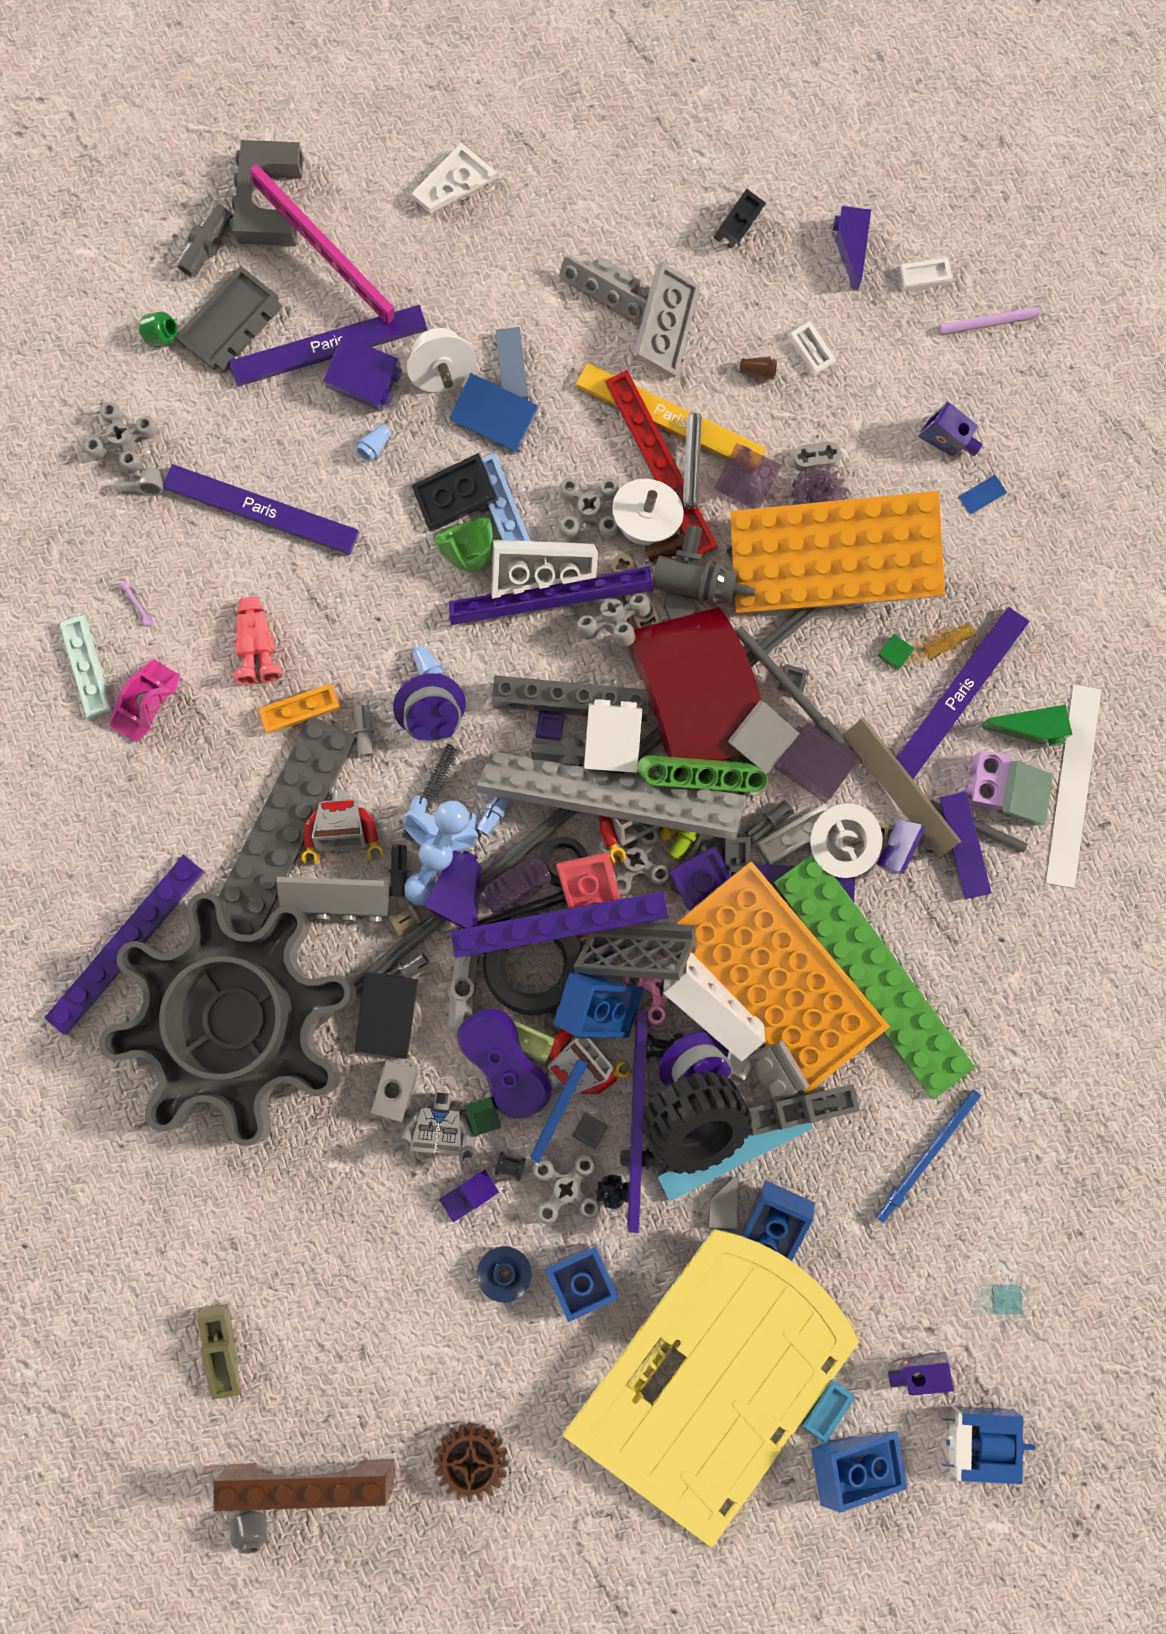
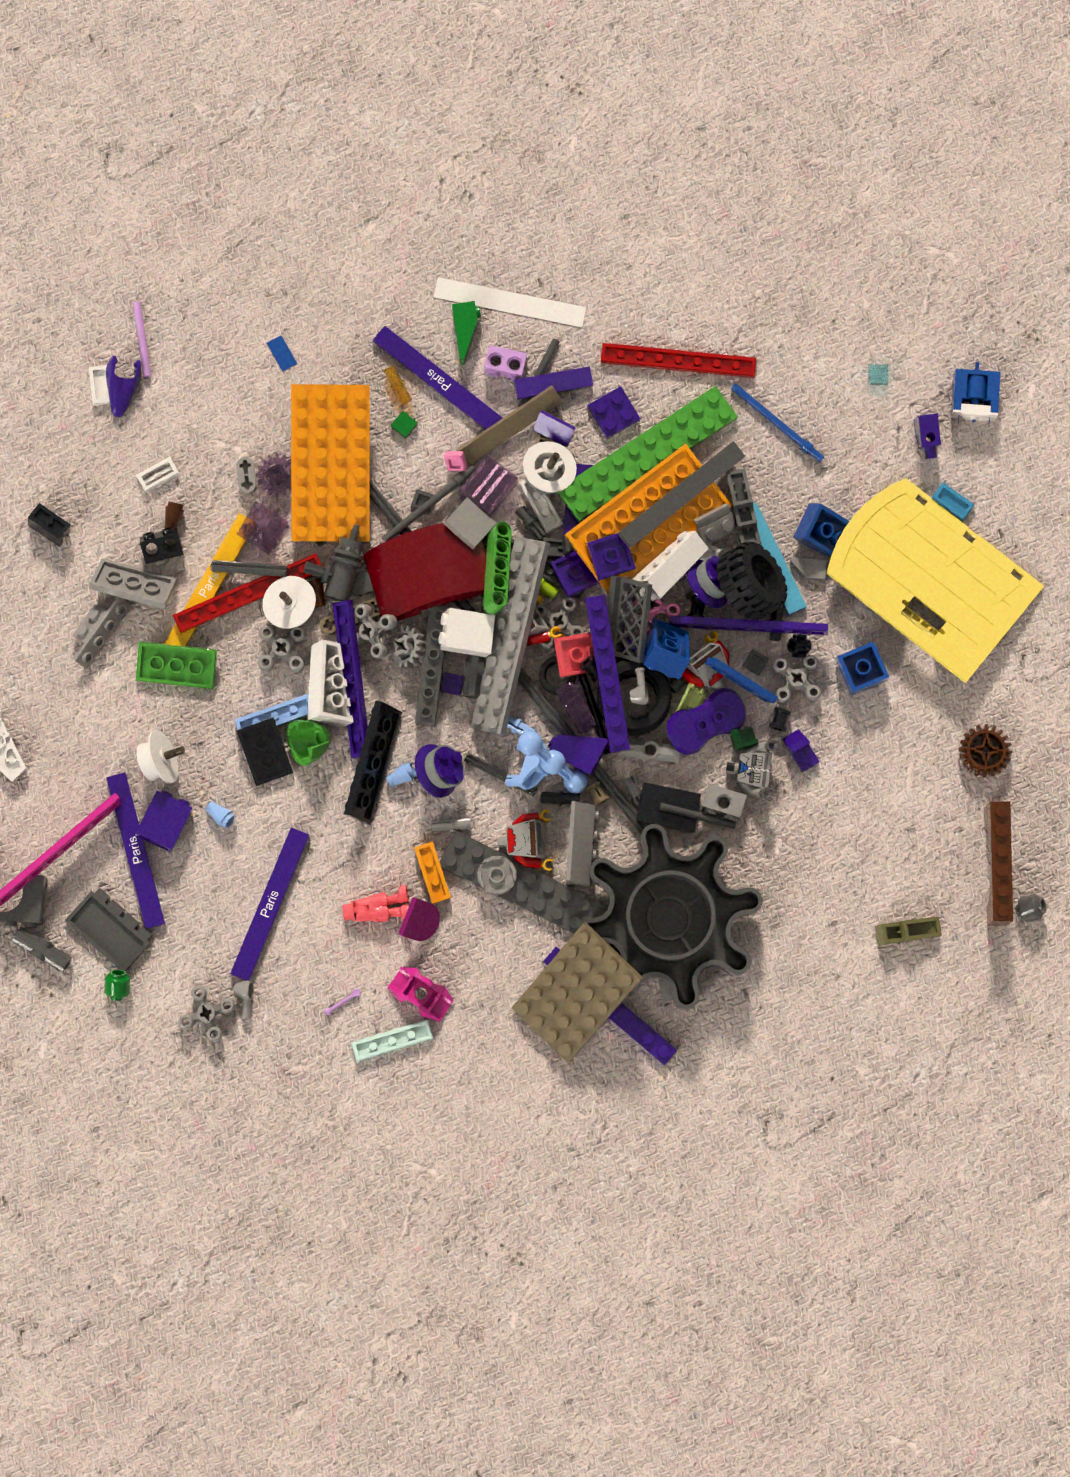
camera: 90 degrees left, 0 degrees up
blue tile [449,373,538,453] -> none
dark blue dish [477,1246,532,1303] -> none
sand blue tile [495,327,528,400] -> none
blue slope [811,1431,907,1513] -> none
dark purple slope [832,206,871,290] -> none
dark purple torso [918,401,983,457] -> none
sand green tile [1003,761,1053,825] -> none
none -> dark purple animal [106,356,141,417]
none -> bright green tile [135,641,218,689]
none -> black brick [140,527,184,564]
none -> black plate [344,701,402,825]
none -> light grey gear [388,626,426,669]
none -> magenta tile [398,897,440,941]
none -> bright pink tile [443,451,468,471]
none -> light grey tile [477,856,517,895]
none -> dark tan plate [512,922,643,1063]
none -> black bush [580,655,598,682]
none -> dark purple tile [586,534,636,581]
none -> dark purple plate [587,386,641,439]
none -> red tile [601,343,756,378]
none -> dark grey tile [617,441,745,549]
none -> light grey bar [630,668,649,705]
none -> dark grey bar [659,803,736,829]

